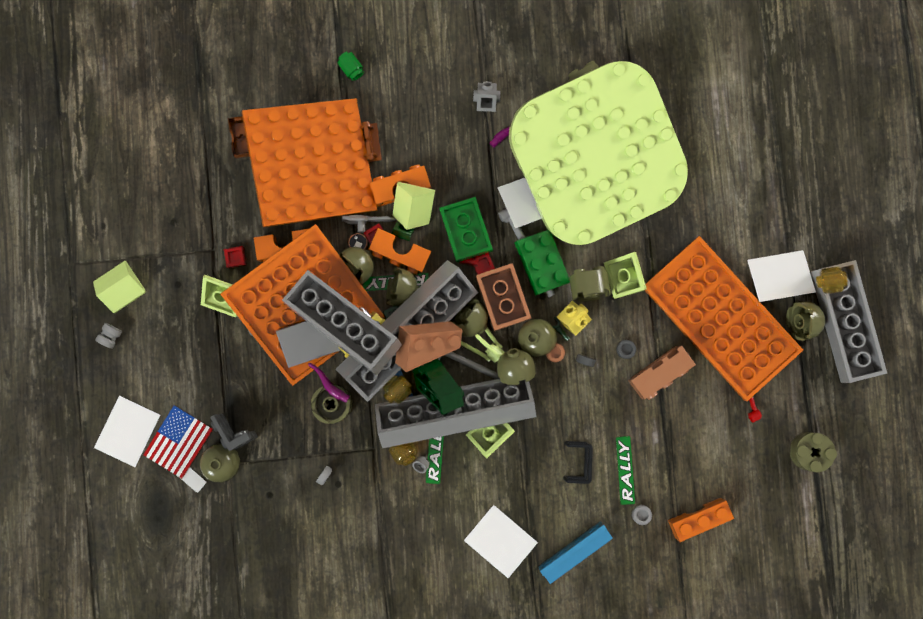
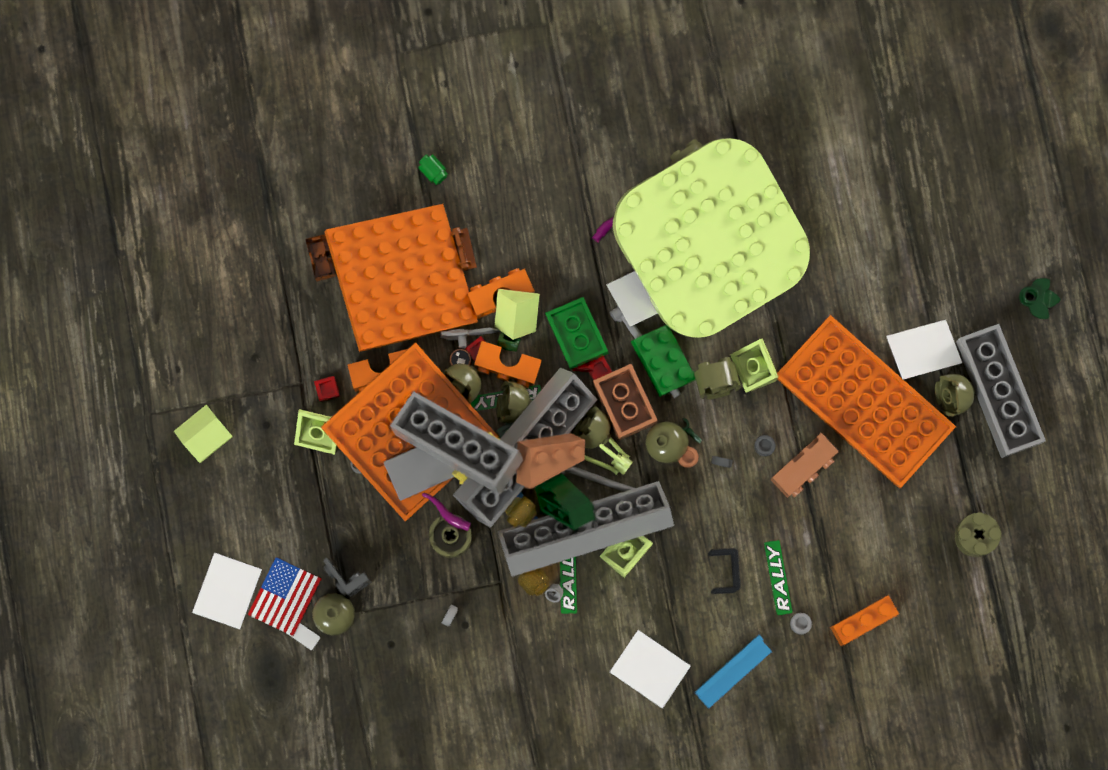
camera: 10 degrees left, 5 degrees down
light grey wheel [95,323,122,349] -> none
light grey brick [473,81,500,112] -> none
olive cylinder [497,348,536,385] -> none
light yellow brick [557,301,592,336] -> none
red hand [748,397,762,423] -> none
clear yellow head [816,267,847,294] -> none
none -> dark green plate [1019,278,1061,319]

